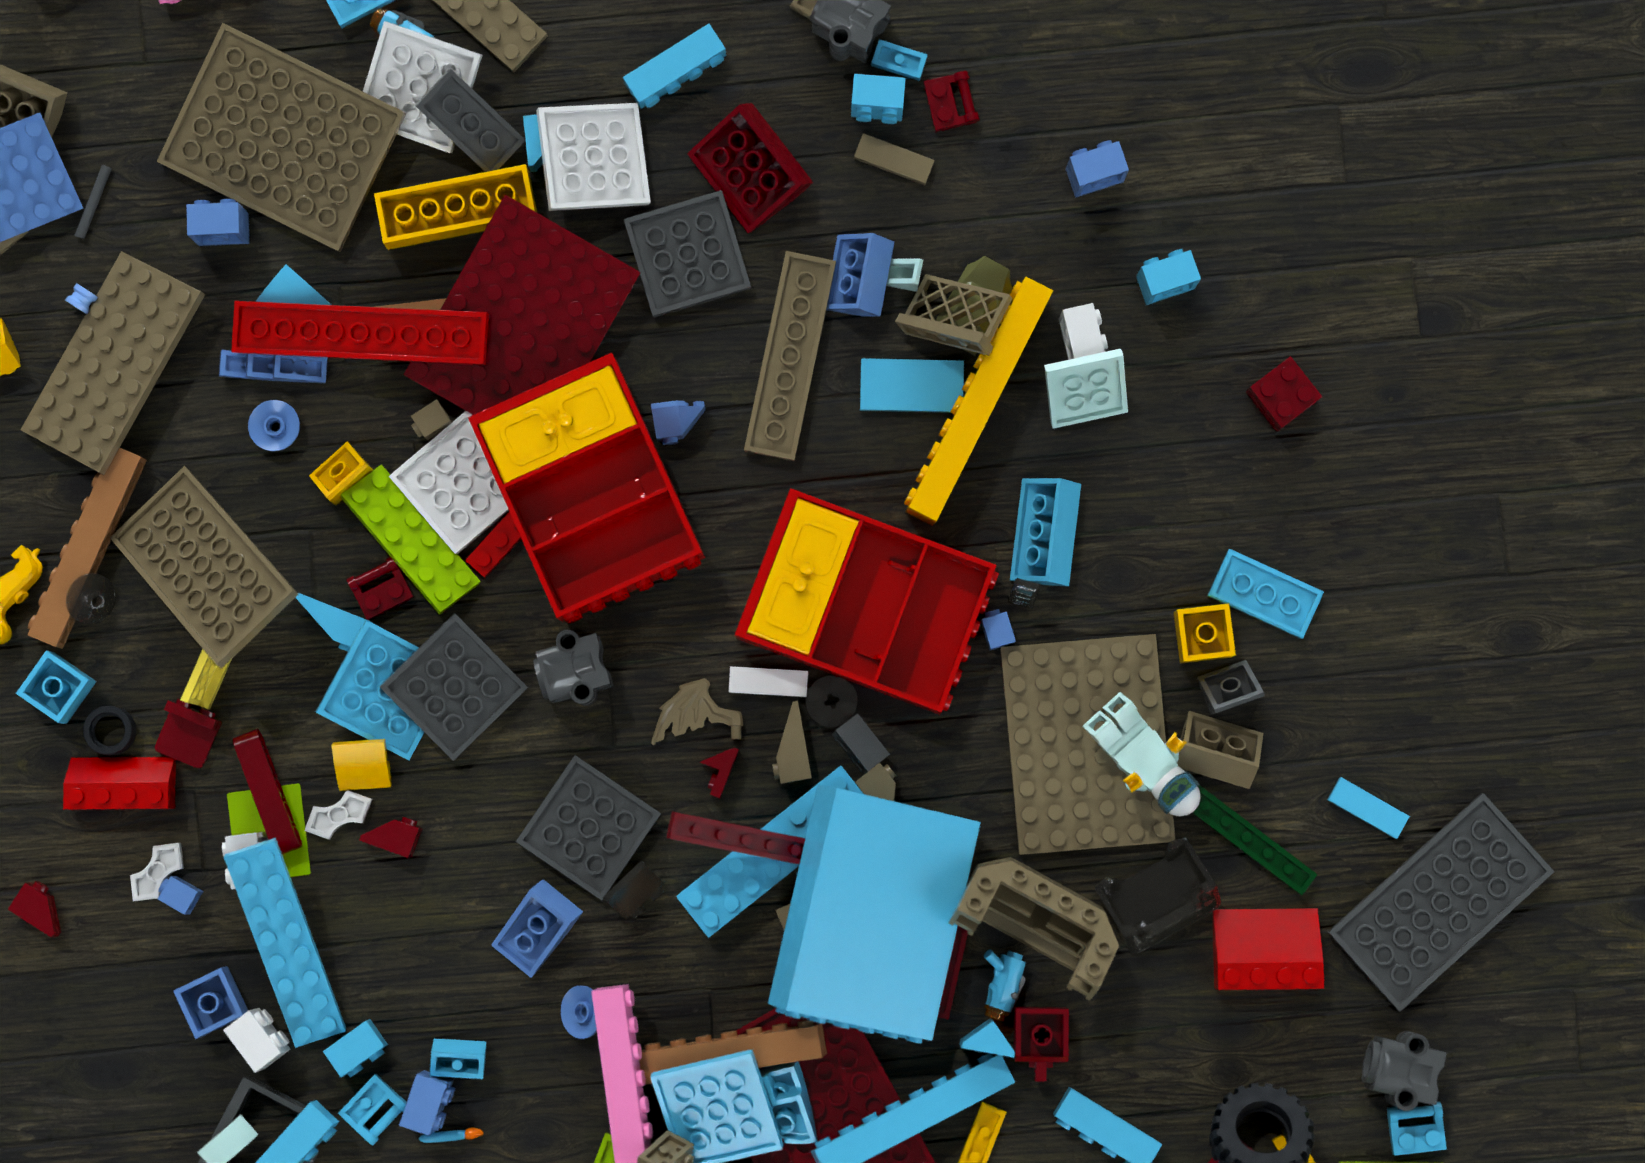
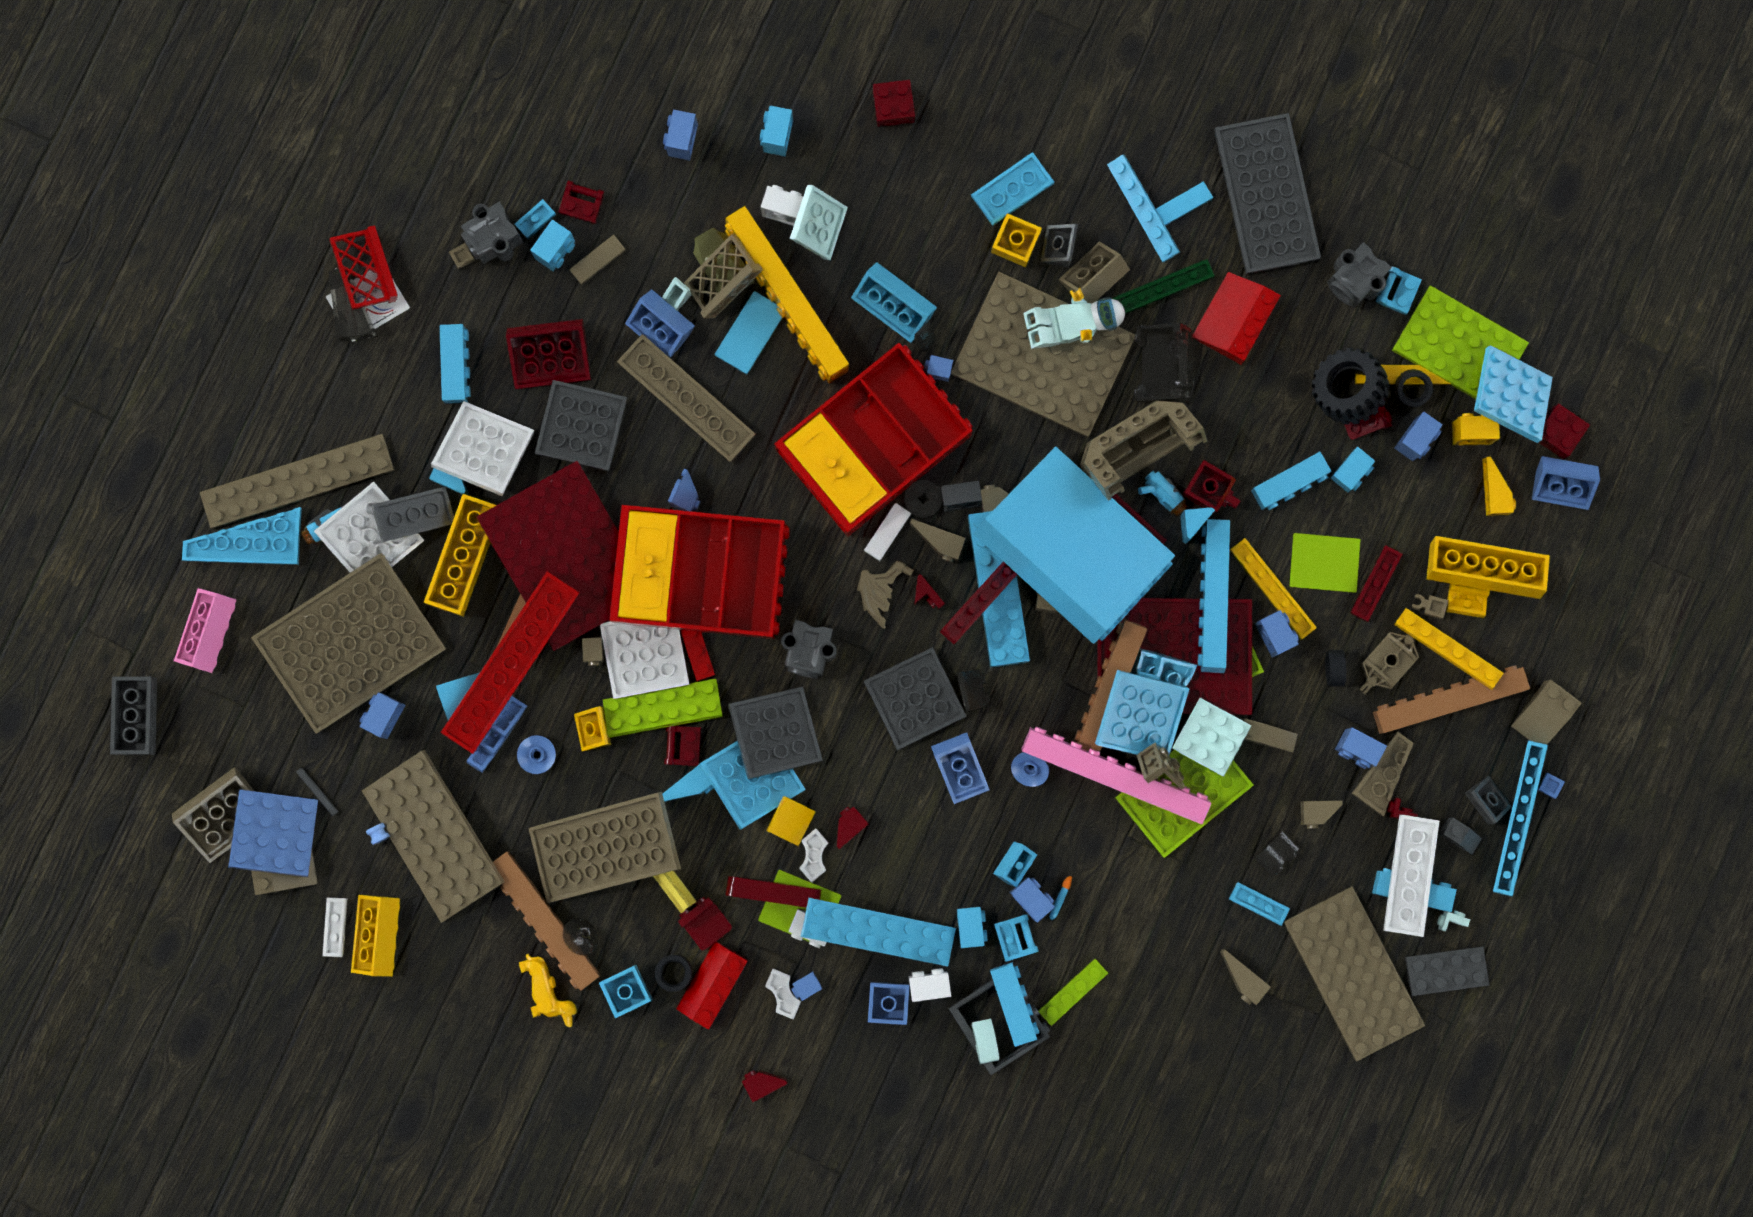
camera: 65 degrees left, 0 degrees up
none -> medium azure plate [1107,155,1180,262]

